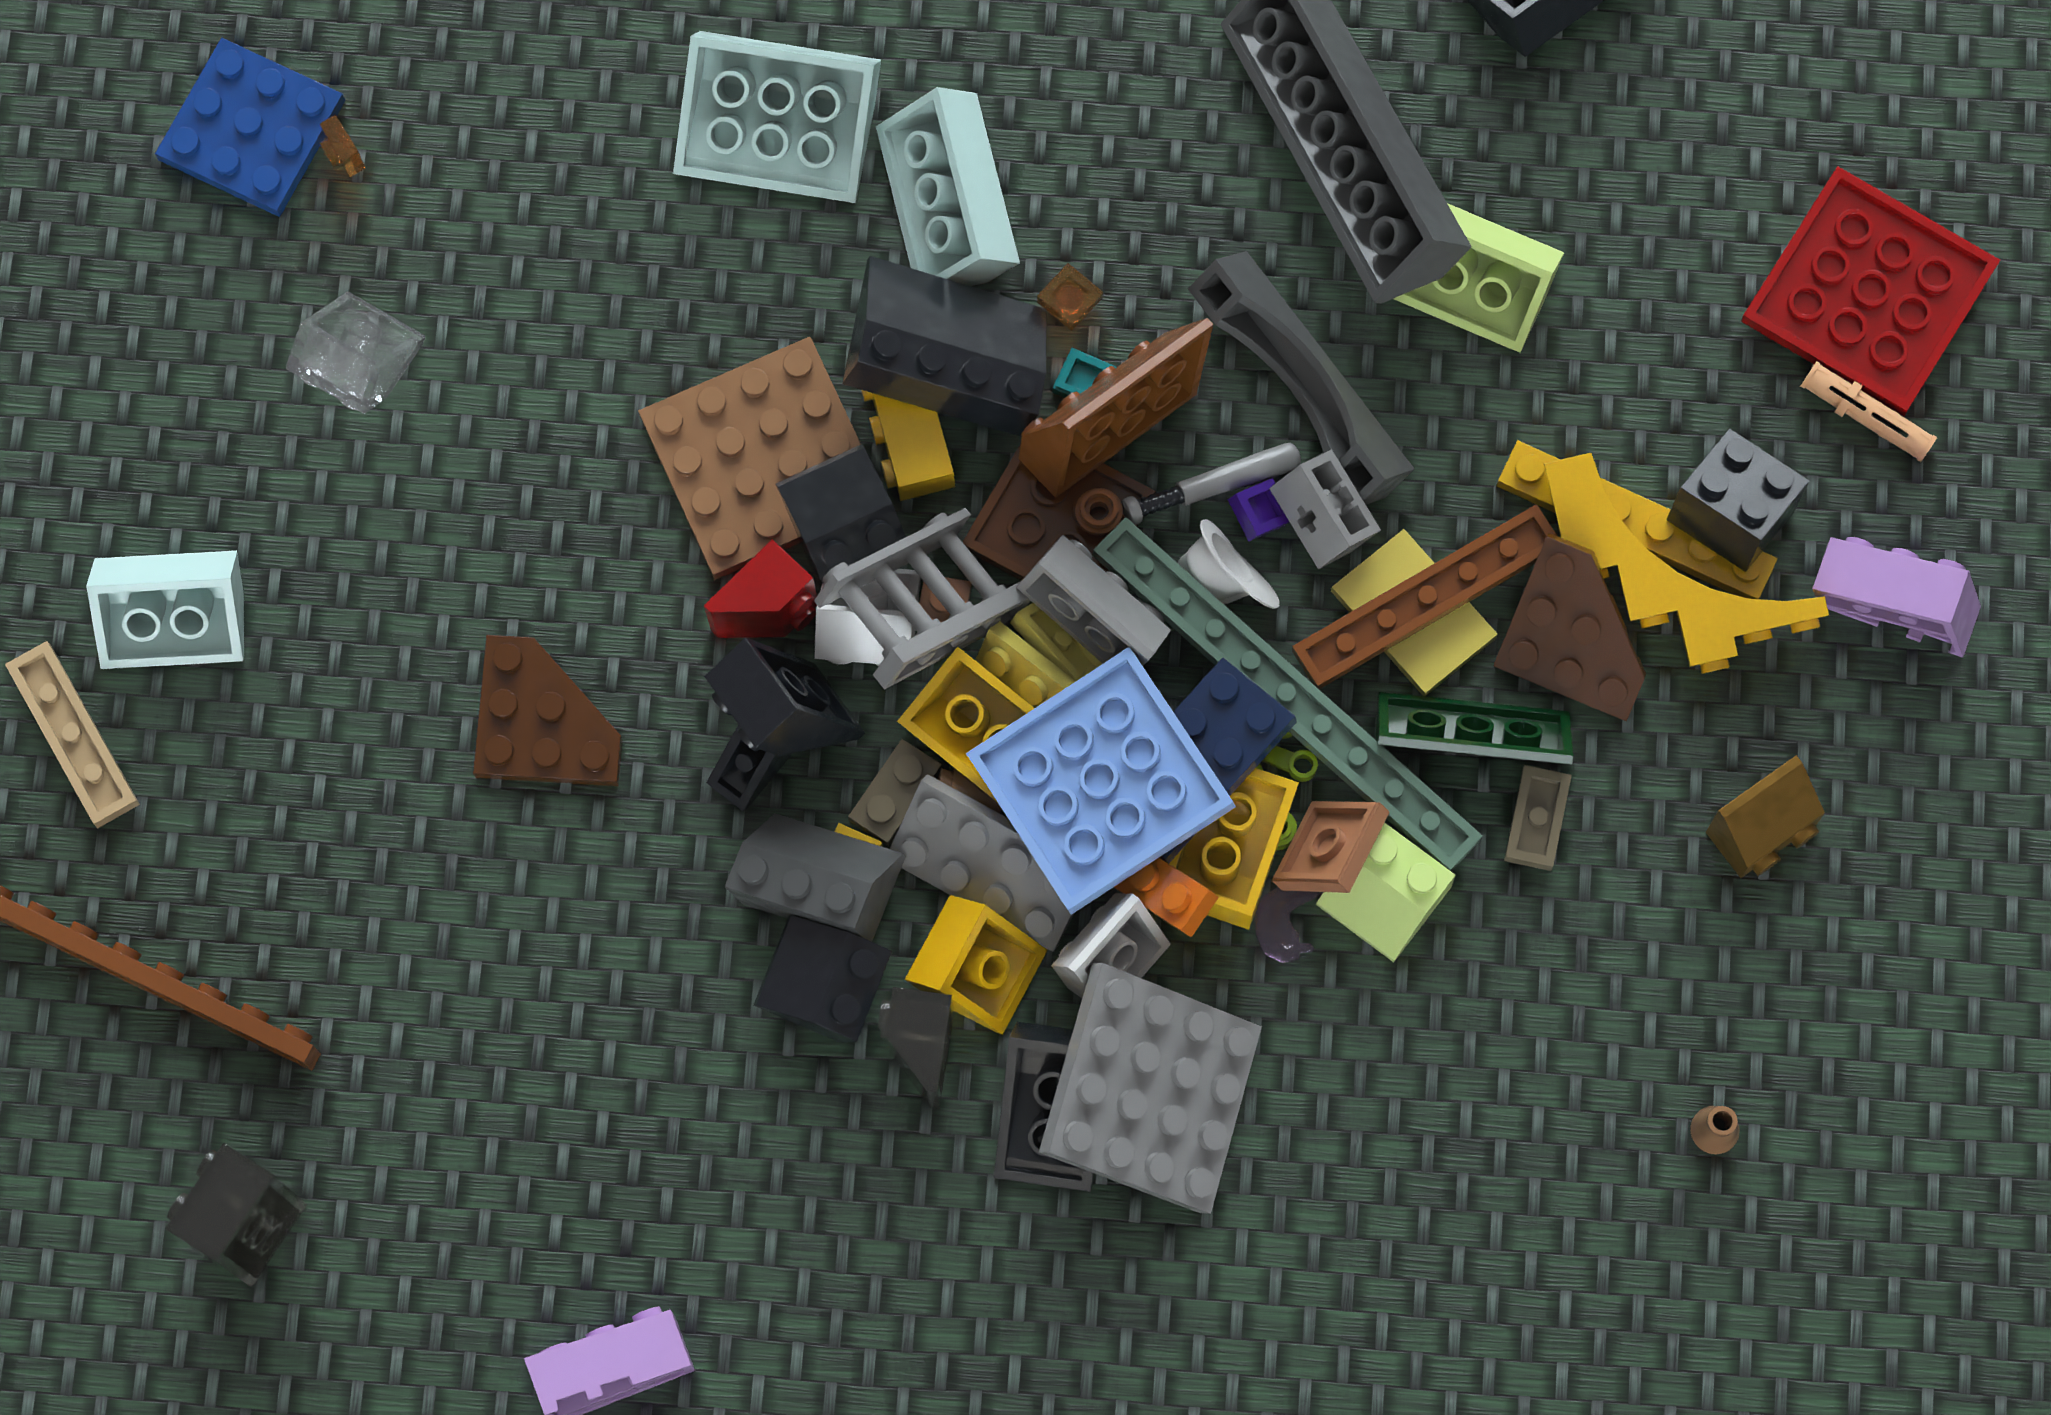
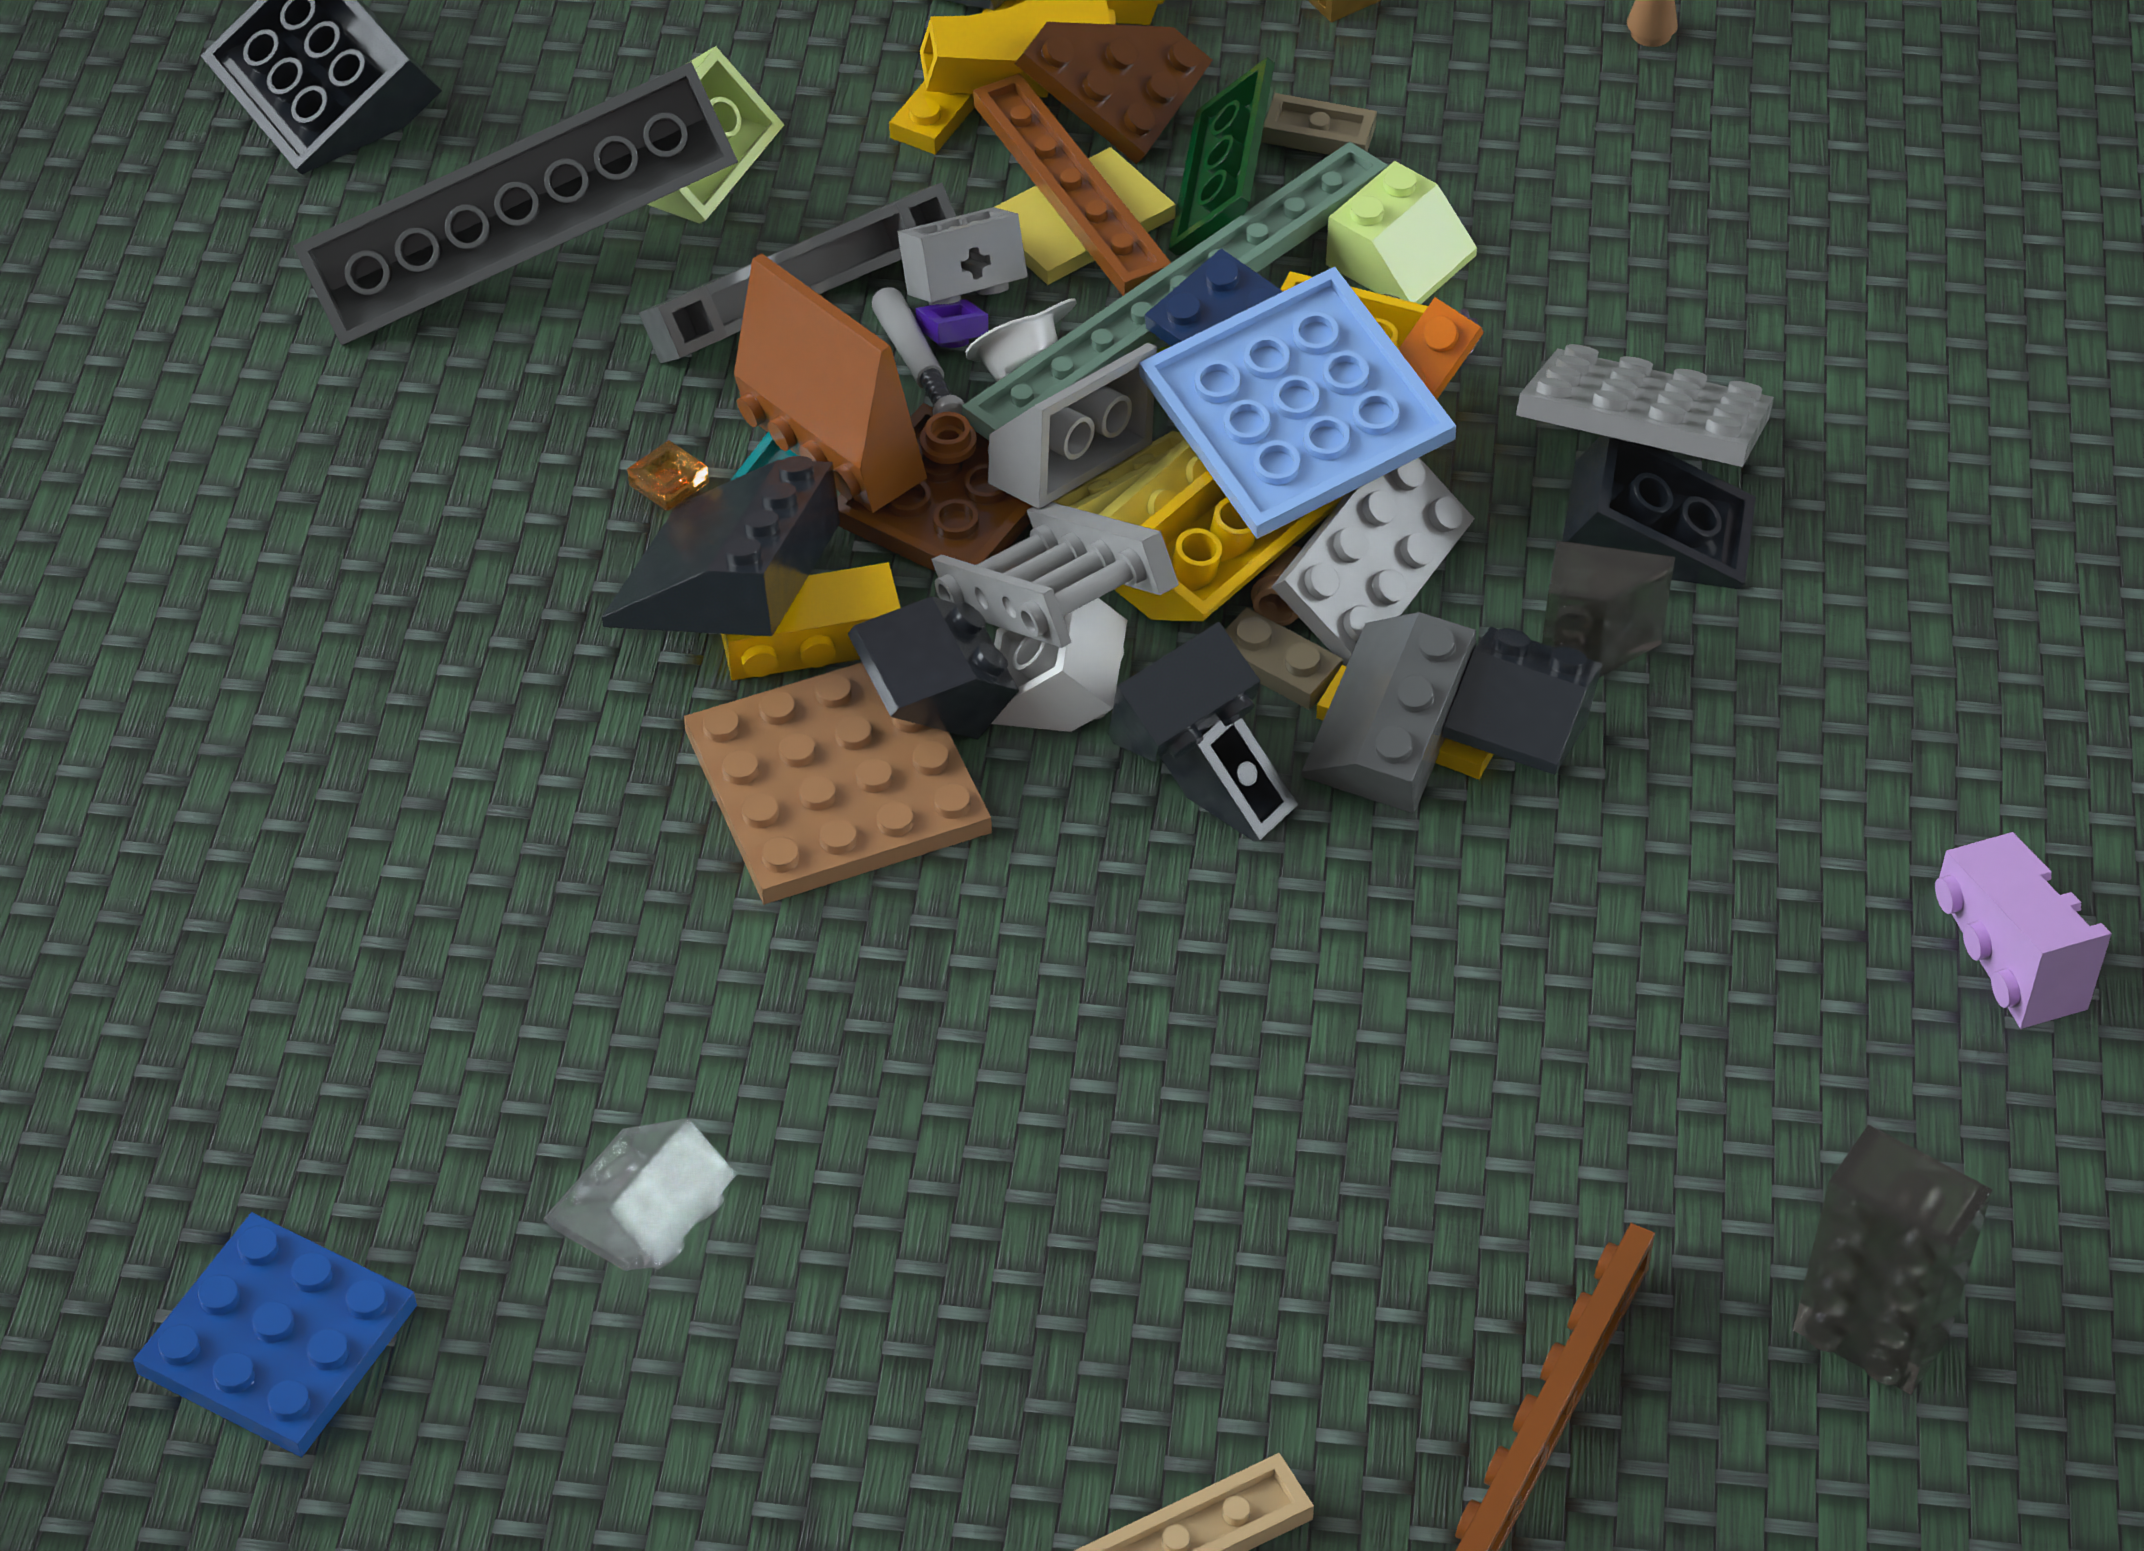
camera: 90 degrees left, 25 degrees down
light aqua slope [86,551,244,669] -> none
clear orange plate [319,115,366,178] -> none
reddish brown plate [473,635,623,786] -> none
light aqua slope [673,31,881,203] -> none
red slope [704,539,817,638] -> none
light aqua slope [876,87,1020,286] -> none
yellow slope [904,895,1047,1035] -> none
white slope [1051,893,1171,998] -> none
nougat tile [1272,801,1390,893] -> none

